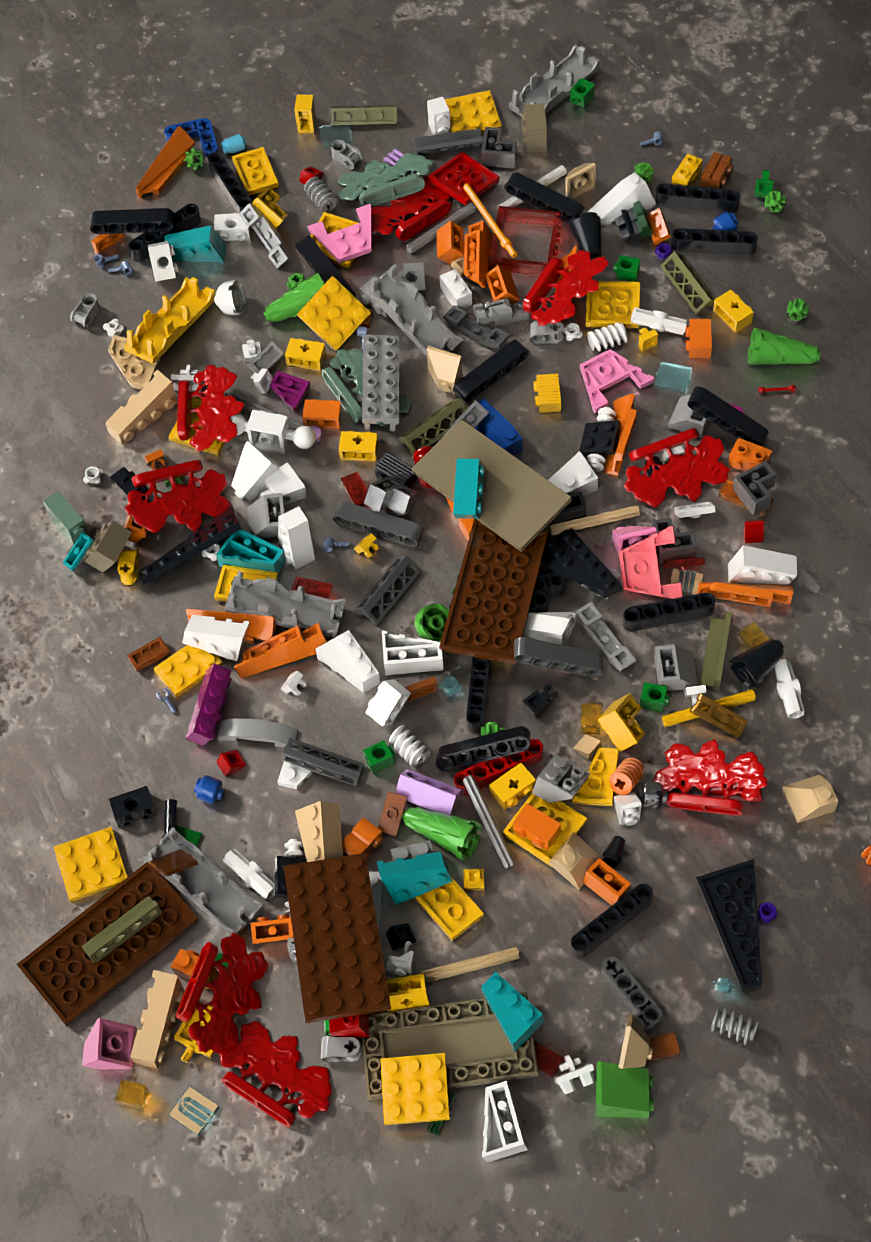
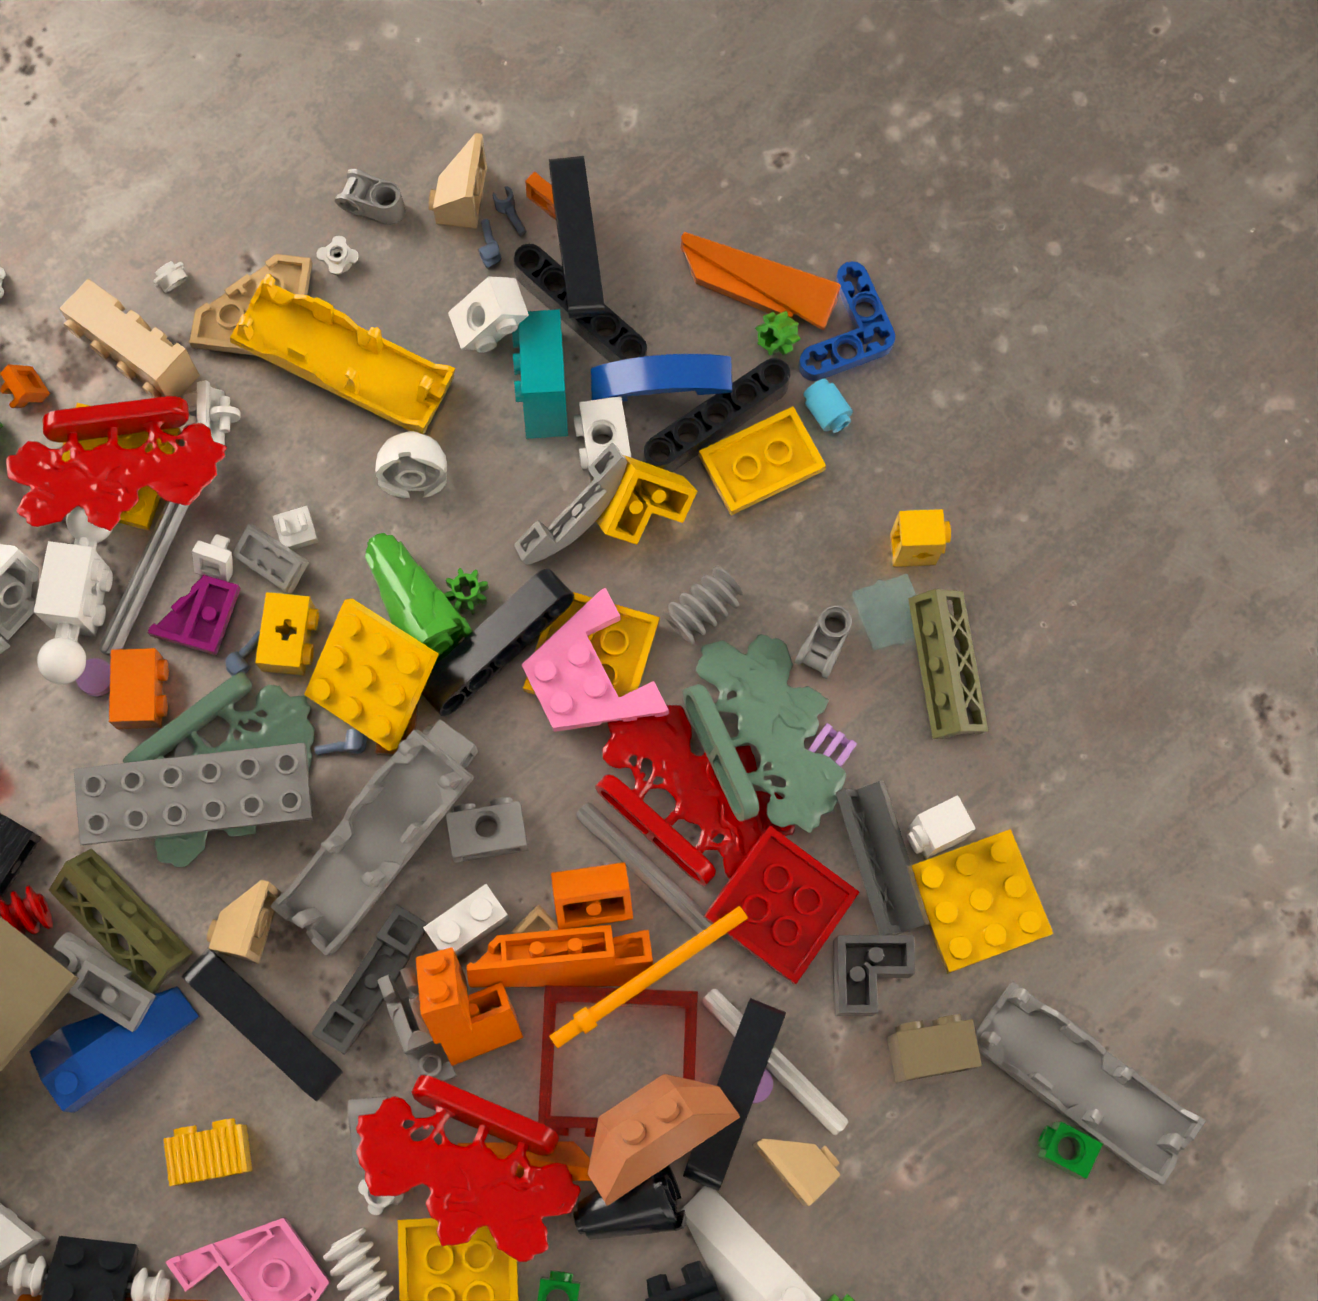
camera: 75 degrees right, 15 degrees up
red slope [299,166,324,184] -> none
yellow brick [339,431,379,461] -> none
none -> white plate [153,261,188,293]
none -> sand blue hand [225,631,260,676]
none -> orange brick [416,947,472,1044]
none -> tan slope [429,133,487,229]
none -> nougat wedge [588,1074,740,1206]
none -> blue slope [591,354,733,402]

